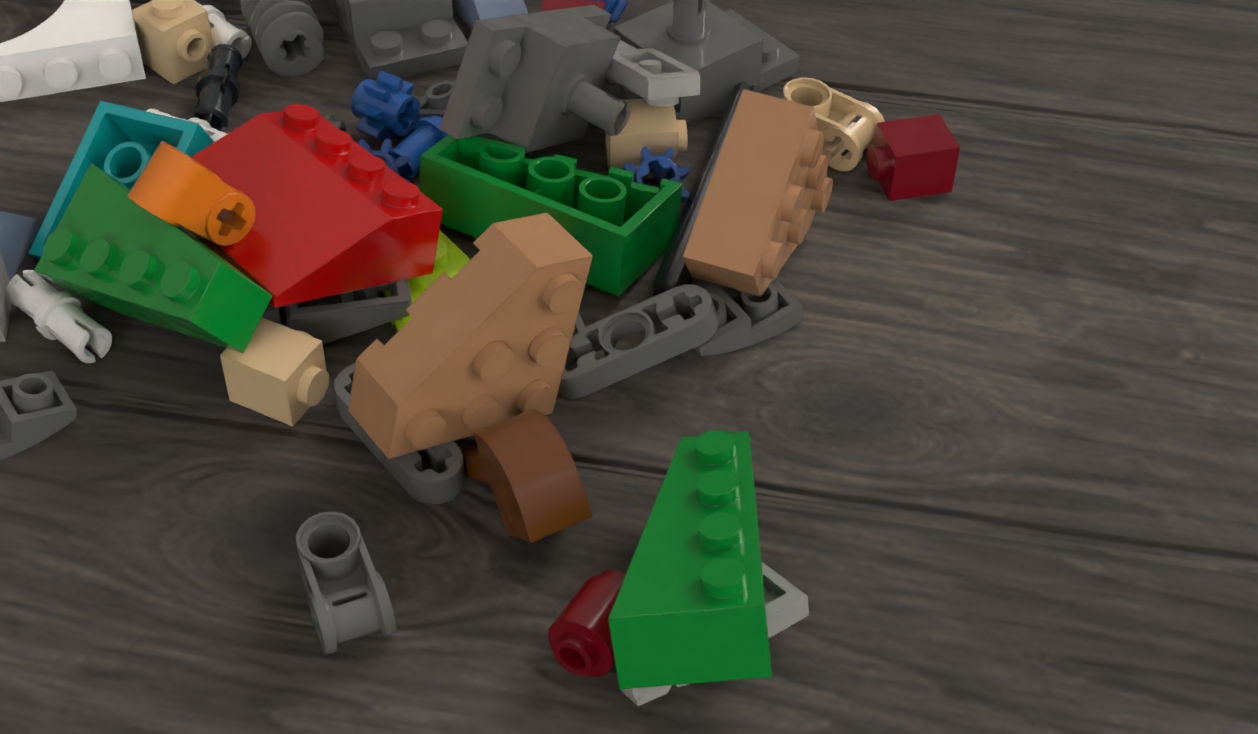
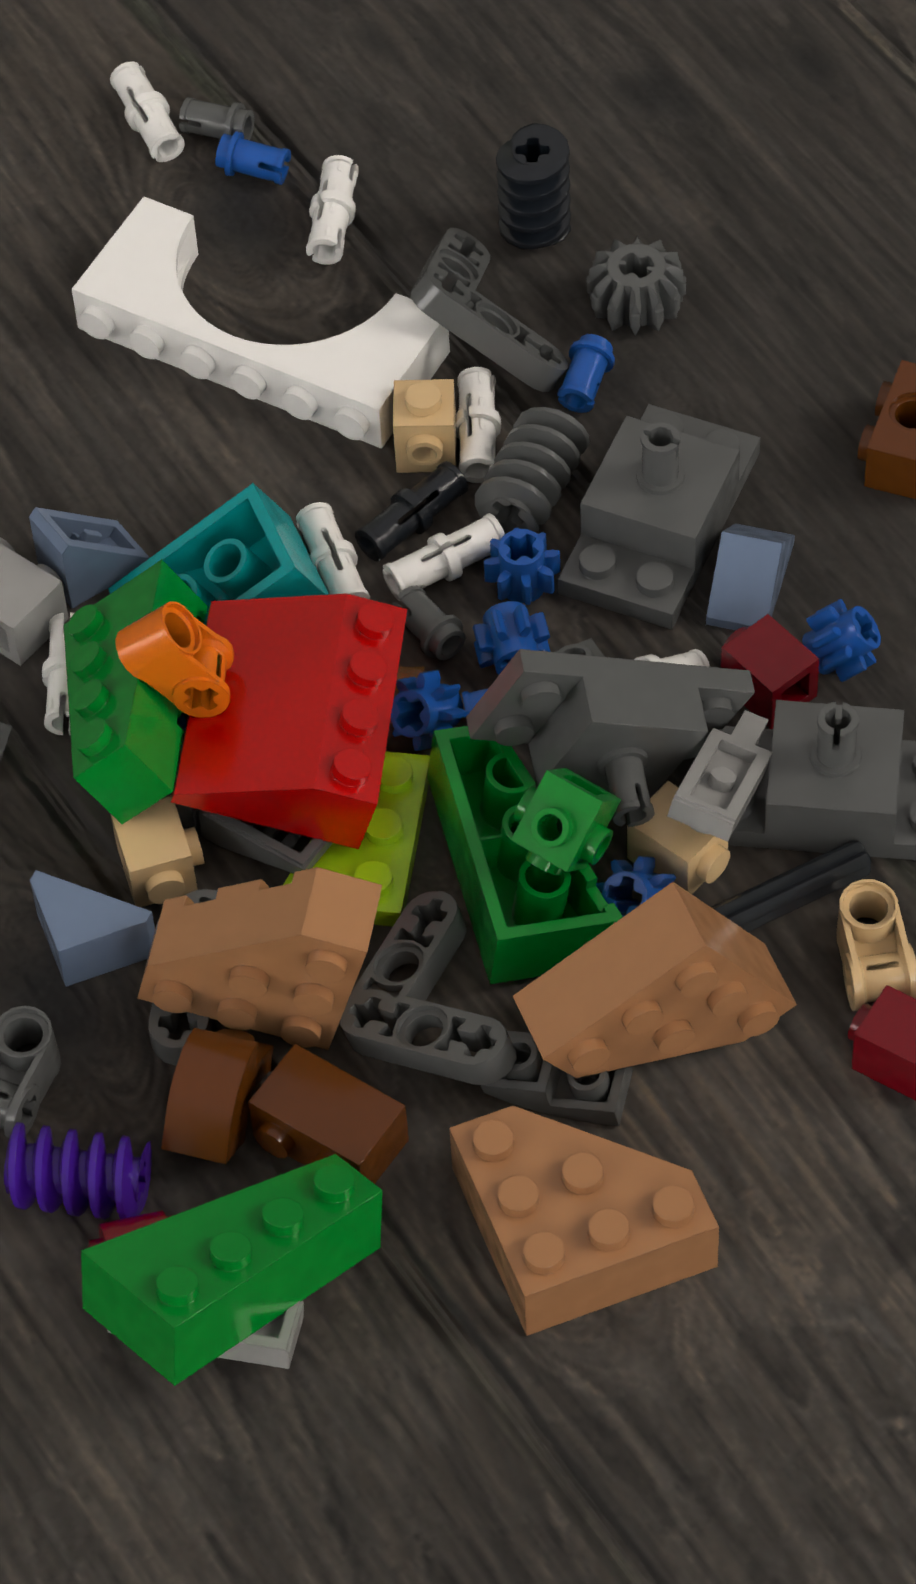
camera: 50 degrees right, 10 degrees up
none -> dark purple piece [4,1122,152,1220]
none -> sand blue slope [30,870,155,987]
none -> reddish brown brick [248,1044,409,1184]
none -> white pin [382,513,505,601]
none -> medium nougat brick [449,1106,719,1336]
none -> blue gear [484,527,561,605]
none -> green brick [511,768,621,875]

